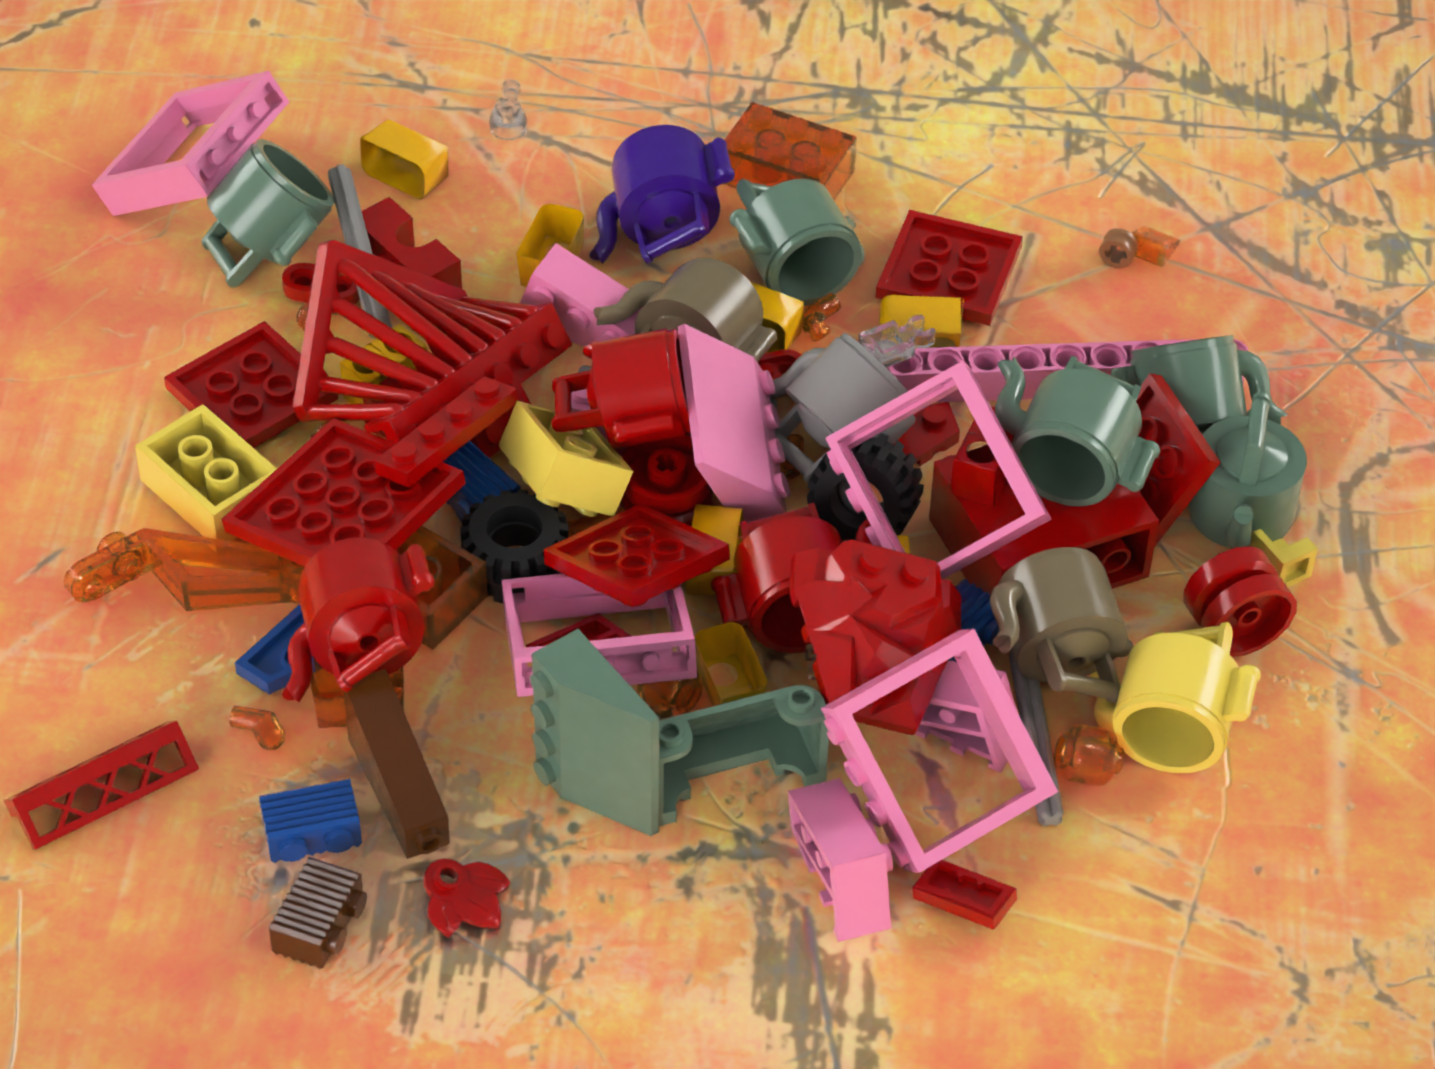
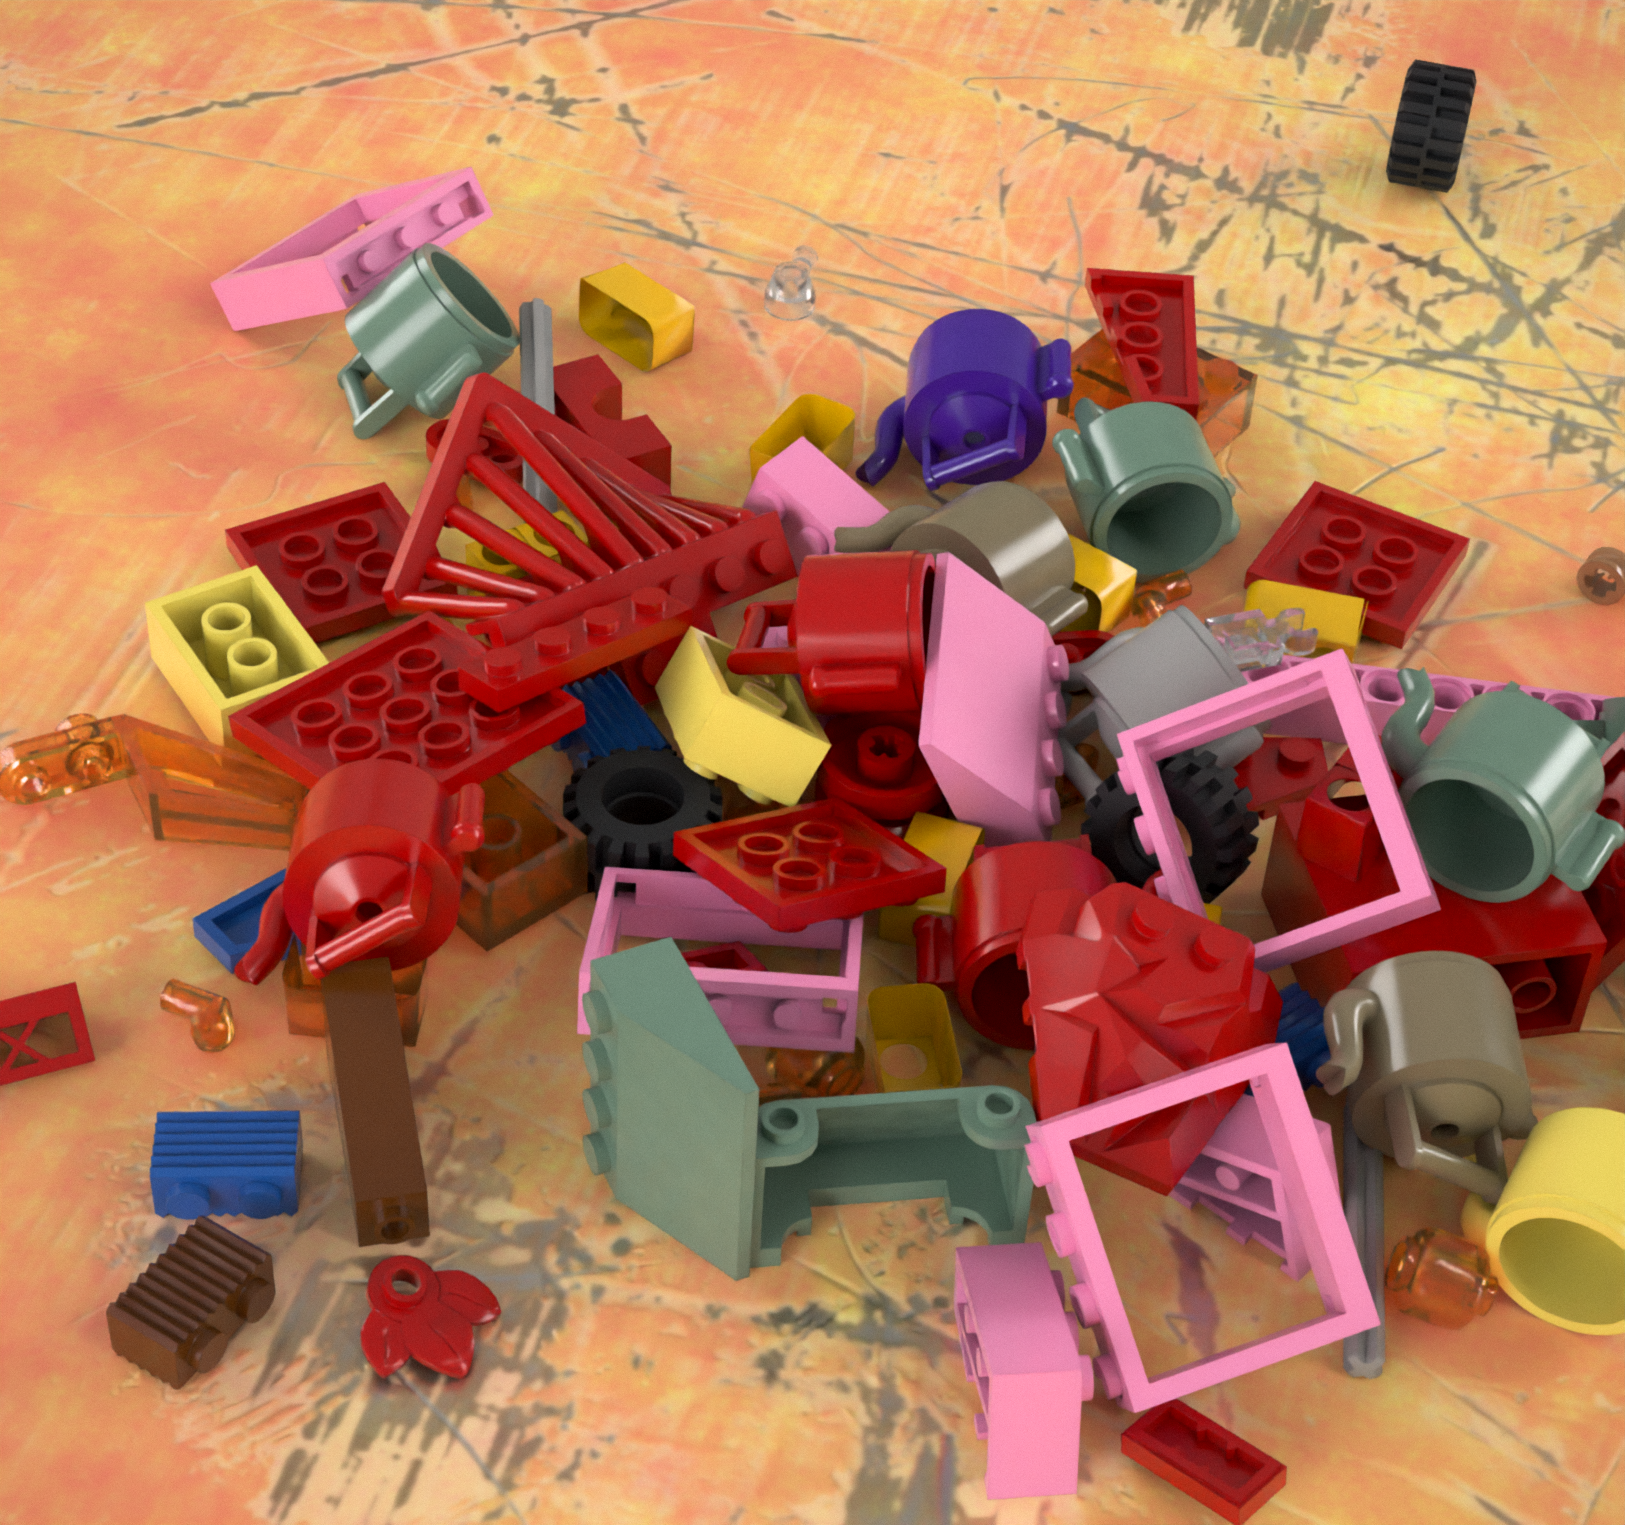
camera: 10 degrees right, 5 degrees down
none -> red wing [1085,268,1199,421]

